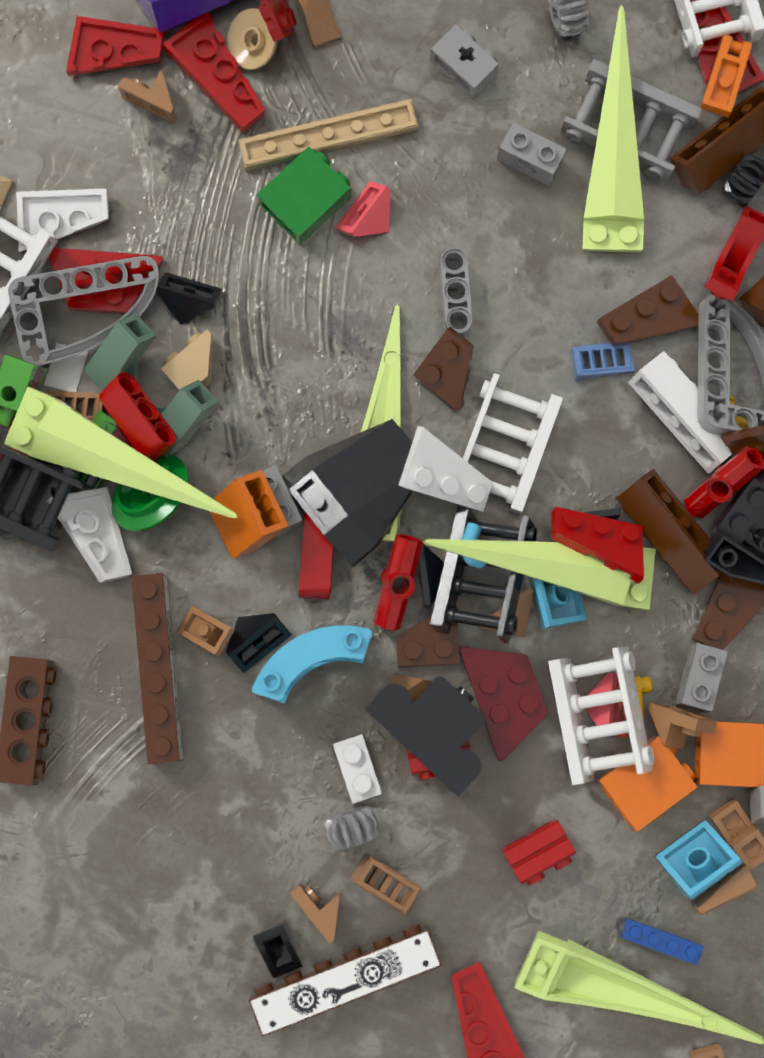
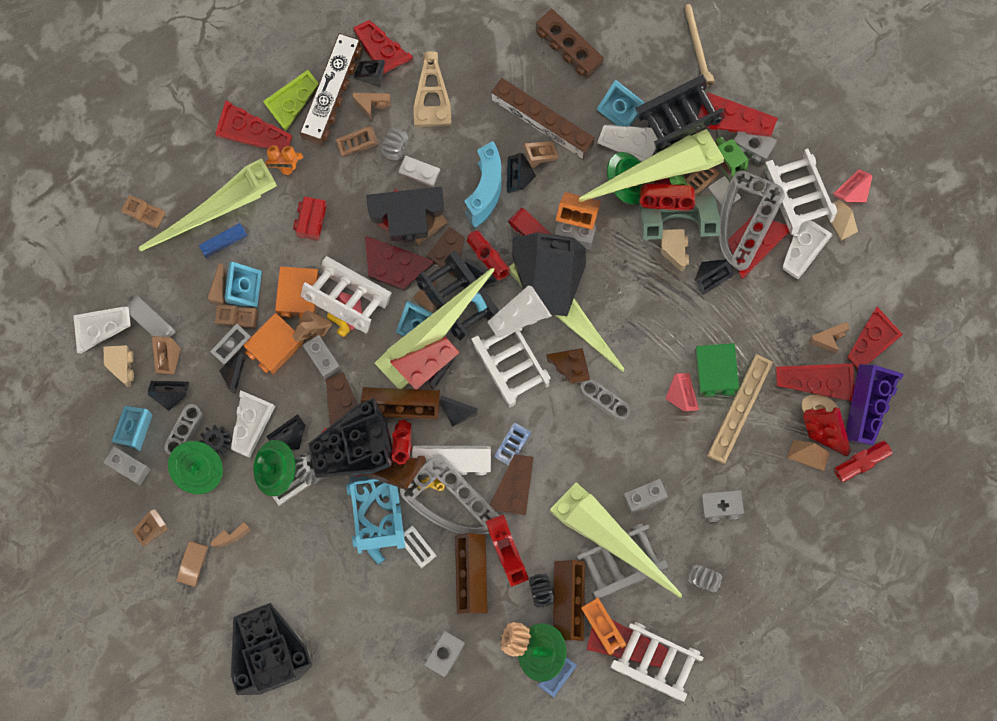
camera: 135 degrees right, 5 degrees down
none -> lime wing [263,70,319,132]
none -> orange hips [265,146,303,175]
none -> red wing [353,20,413,74]
none -> tan plate [414,51,452,127]
none -> black slope [440,396,478,427]
none -> medium azure slope [597,80,645,126]

